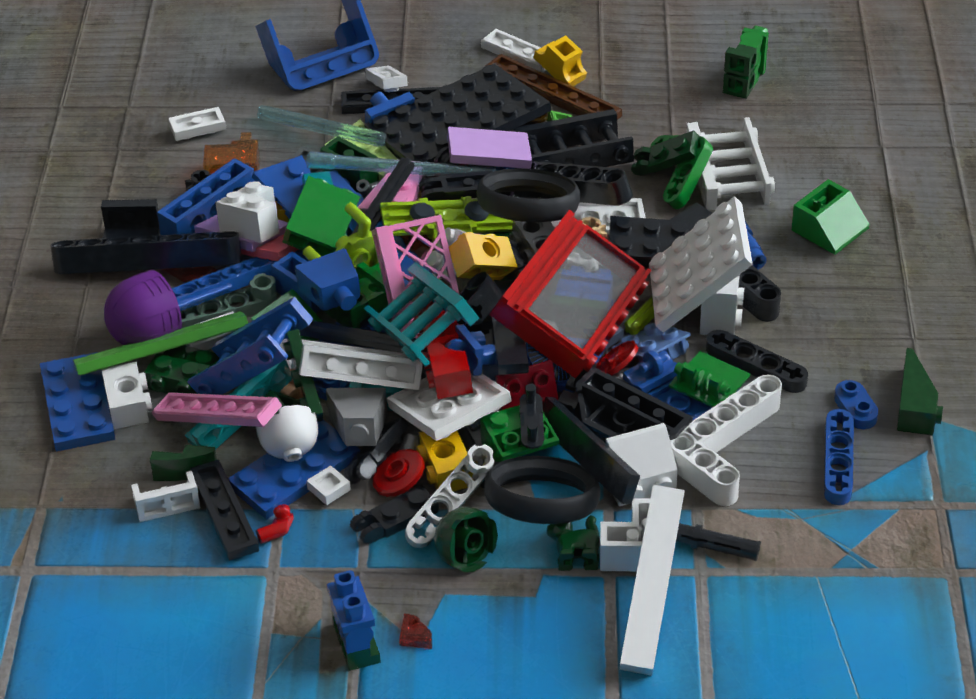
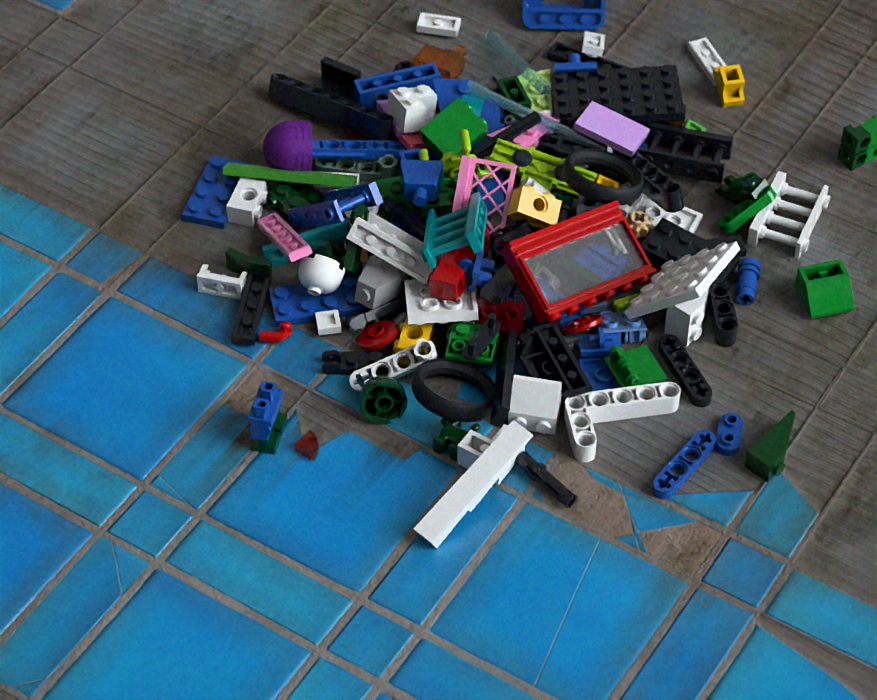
camera: 30 degrees right, 5 degrees up
reddish brown tile [485,54,622,120] -> none

